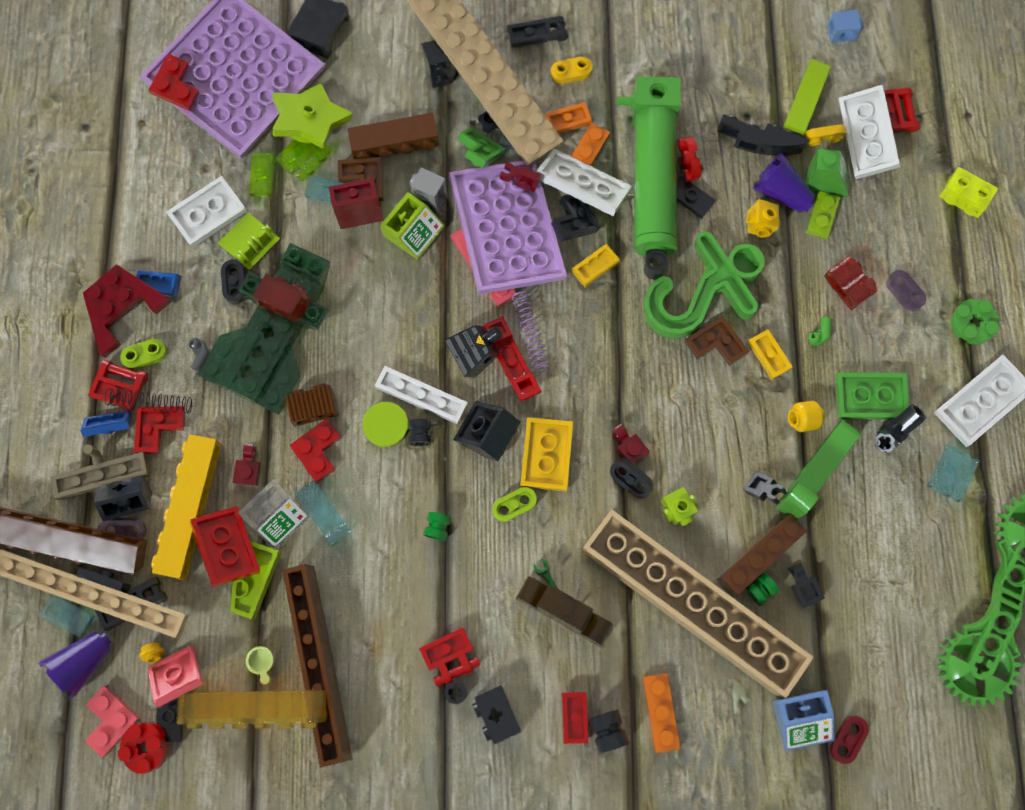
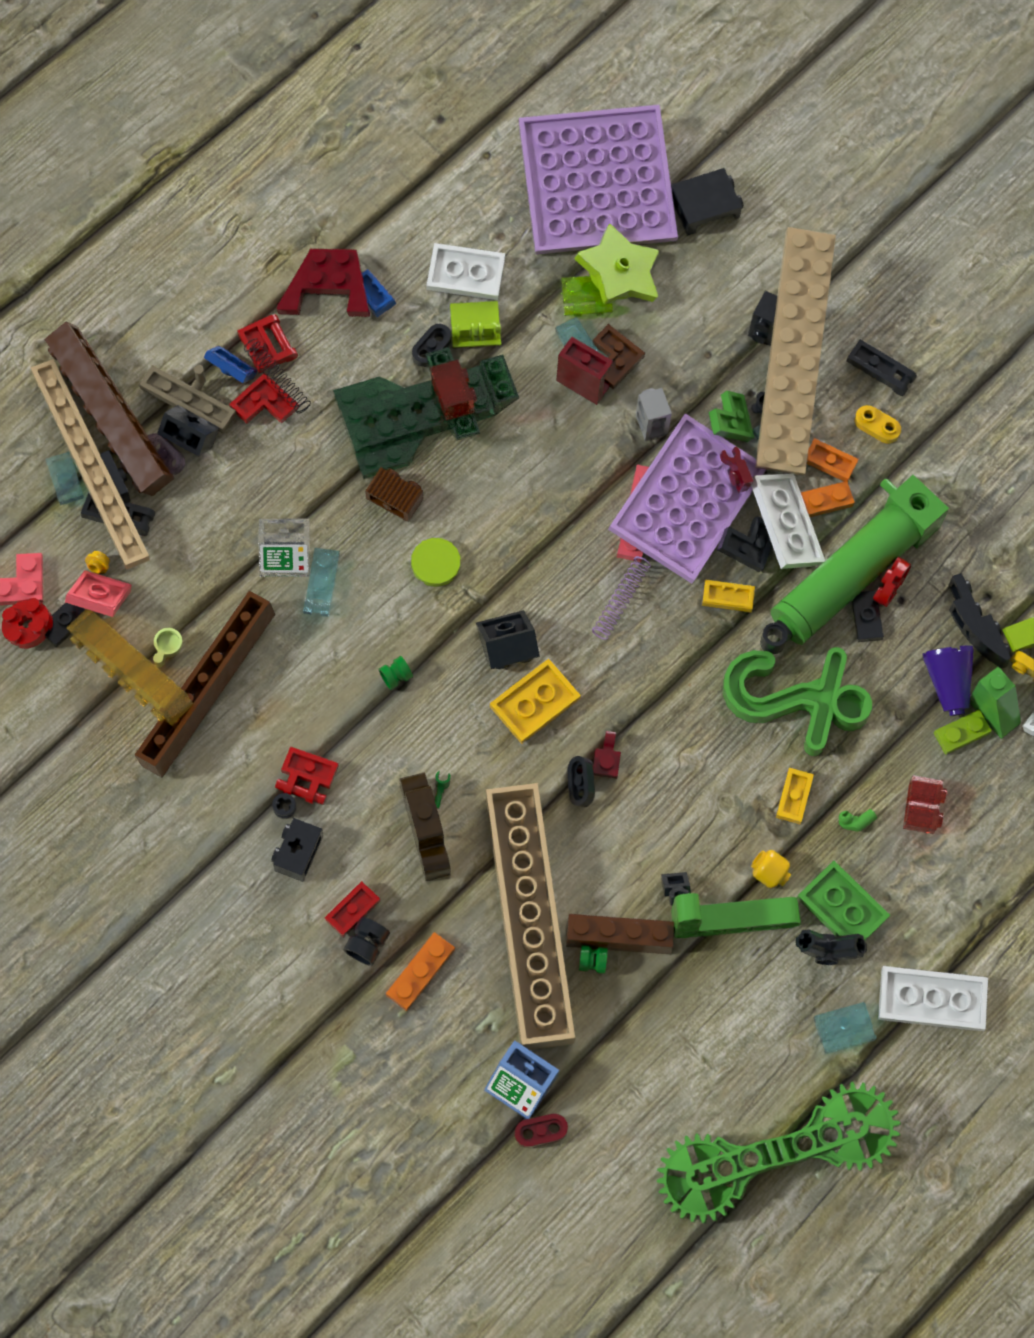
camera: 40 degrees right, 5 degrees down
dark purple cone [38,632,113,700] -> none
lime plate [120,339,168,370] -> none
red plate [148,53,199,111] -> none
yellow brick [151,434,222,581] -> none
dark grey arm [189,338,209,372] -> none
red plate [190,506,260,588] -> none
lime wing [230,541,282,620] -> none
dark red plate [232,444,261,486] -> none
clear neon green plate [249,153,275,197] -> none
red plate [289,418,342,483] -> none
reddish brown brick [347,112,439,159] -> none
white plate [375,366,468,425] -> none
lime slope [380,192,445,260] -> none
black wheel [408,419,431,447] -> none
black torso [445,325,503,378] -> none
red slope [483,316,542,402] -> none
lime plate [492,487,537,523] -> none
lime brick [660,487,698,527] -> none
reddish brown plate [685,316,749,366] -> none
yellow brick [746,199,780,238] -> none
black plate [789,563,825,608] -> none
clear purple plate [886,270,926,311] -> none
bright green plate [950,299,999,345] -> none

